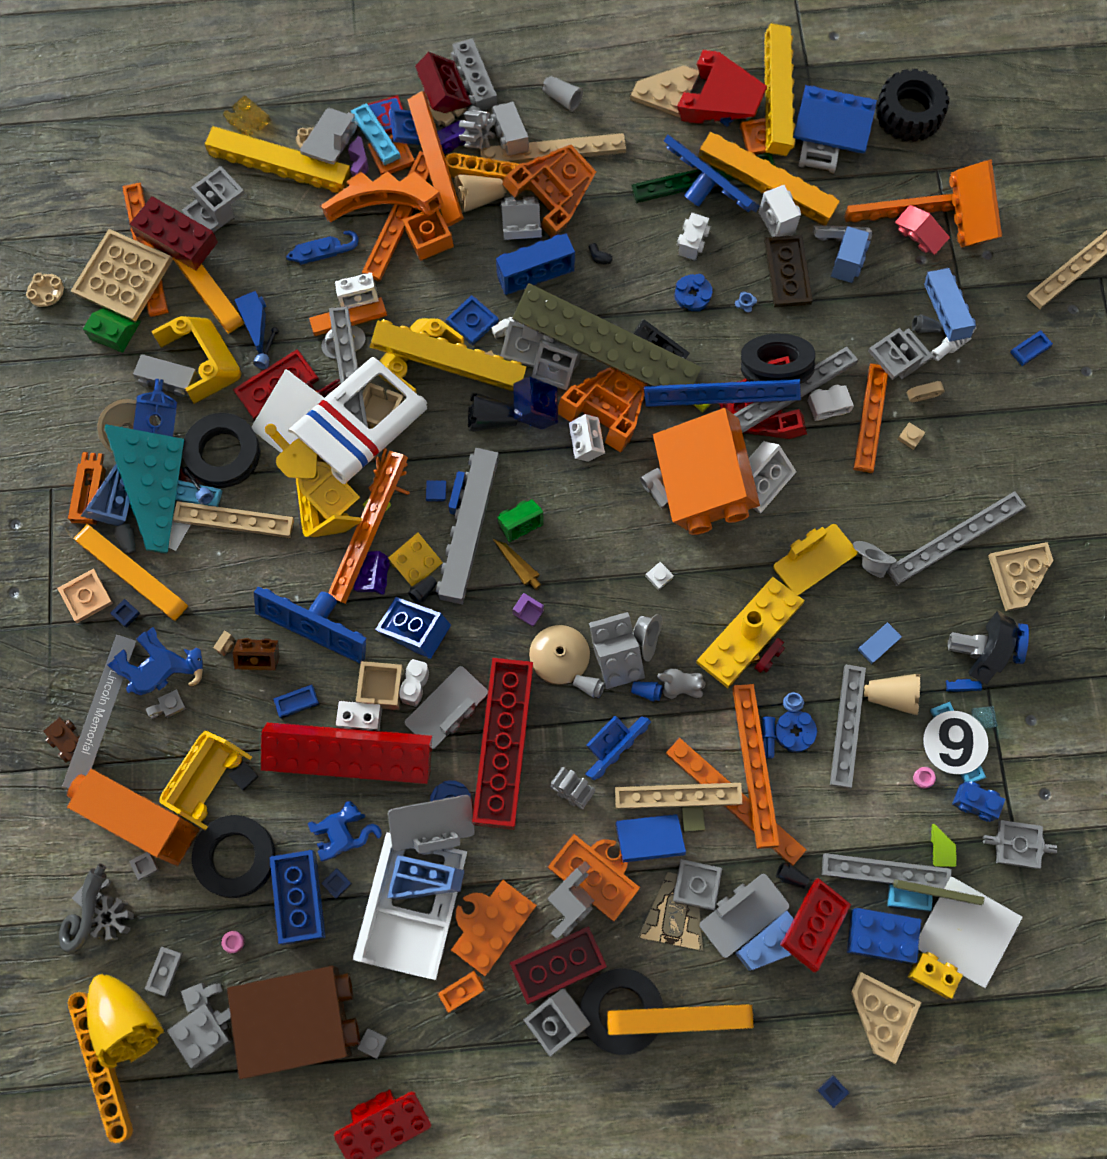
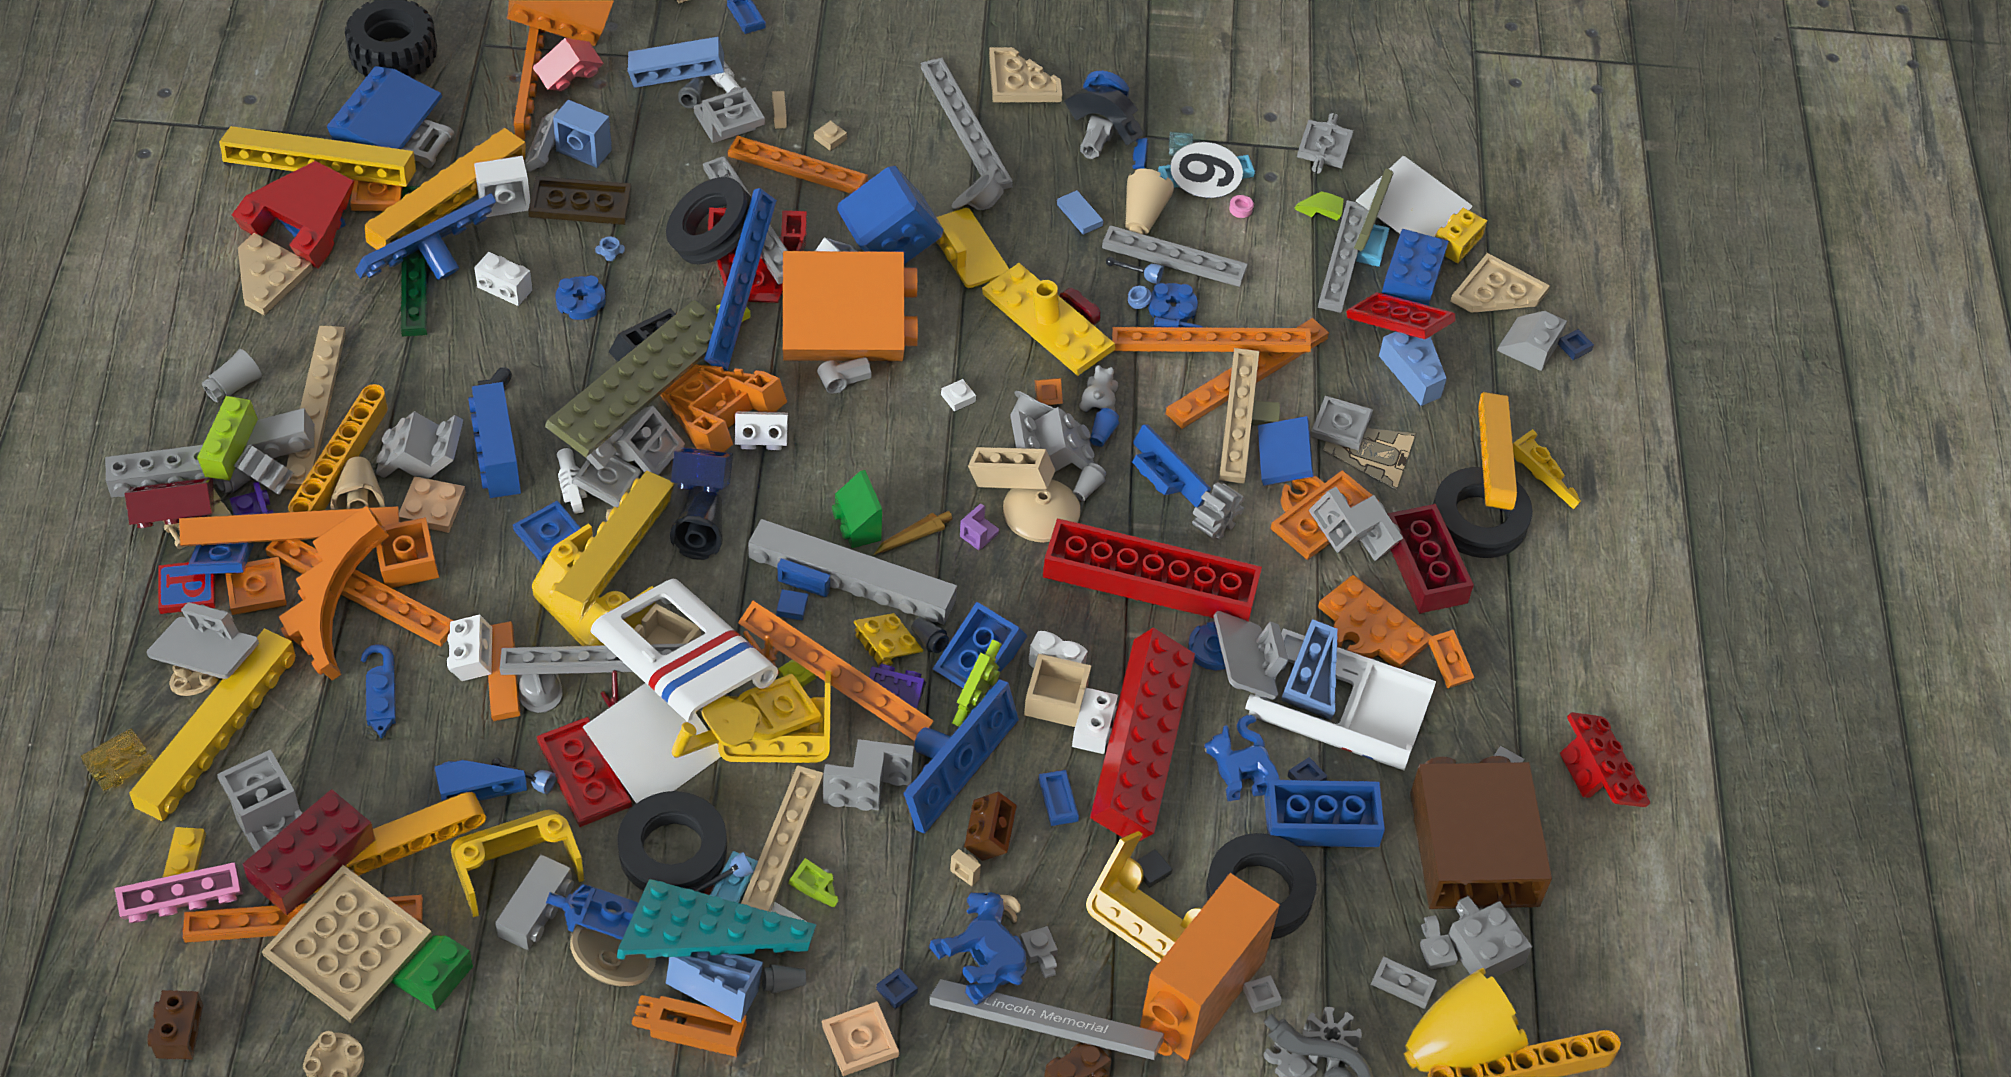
camera: 85 degrees left, 20 degrees down
light orange beam [73,524,189,621] -> none
bright pink tile [222,931,245,953] -> none
medium lavender slope [348,136,369,177] -> none
medium azure tile [351,103,401,165] -> none
light grey bracket [405,666,488,750] -> none
orange wedge [502,144,596,238] -> none
light grey brick [524,988,590,1056] -> none
light grey bracket [699,874,789,958] -> none
black cone [776,862,809,889] -> none
white brick [807,385,854,421] -> none
blue brick [952,781,1005,822] -> none
none -> bright pink brick [115,862,243,923]
none -> reddish brown brick [147,990,204,1060]
none -> yellow plate [163,827,206,878]
none -> lime brick [197,396,258,481]
none -> light nougat plate [399,476,466,533]
none -> lime slope [788,858,838,907]
none -> light grey bracket [823,739,914,811]
none -> blue plate [837,166,944,264]
none -> lime plate [952,639,1002,727]
none -> tan brick [968,447,1055,489]
none -> orange plate [1035,378,1063,405]
none -> hinge [1106,257,1163,284]
none -> light grey slope [1497,311,1567,371]
none -> yellow wing [1513,429,1581,509]

